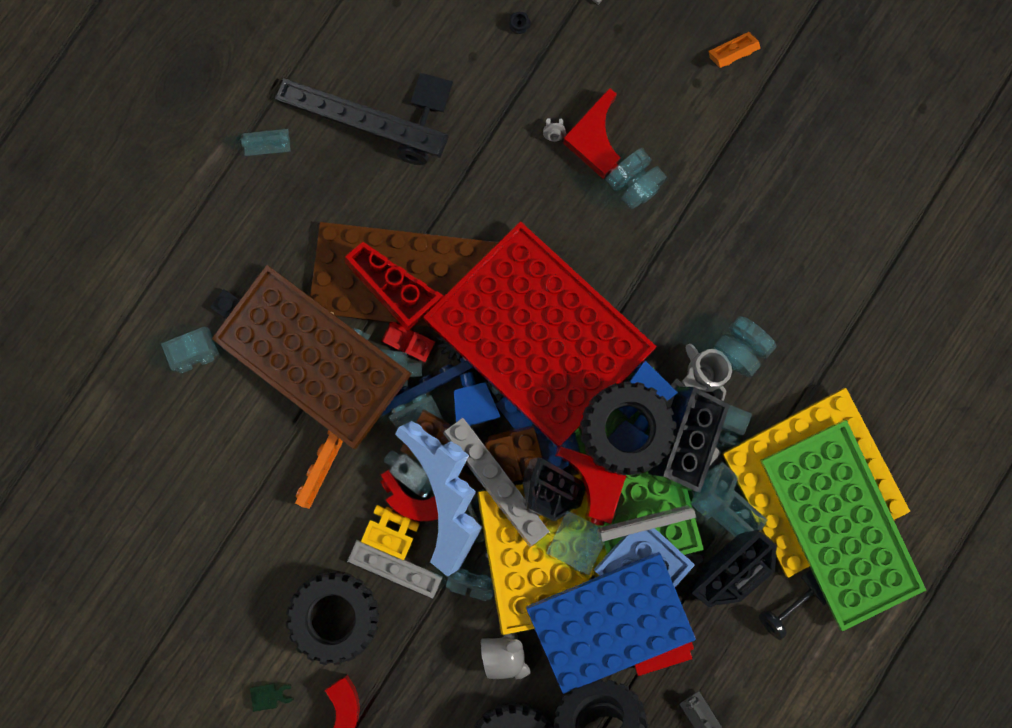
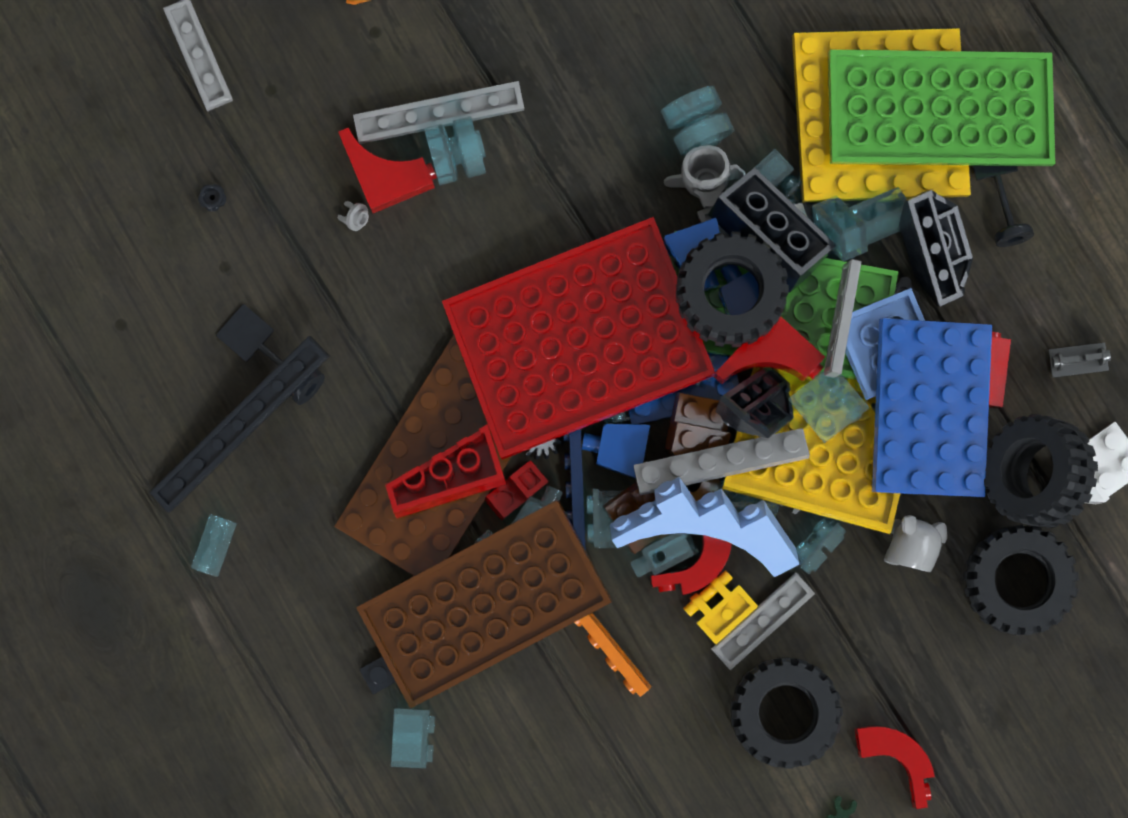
camera: 60 degrees left, 0 degrees up
none -> light grey plate [353,81,524,144]

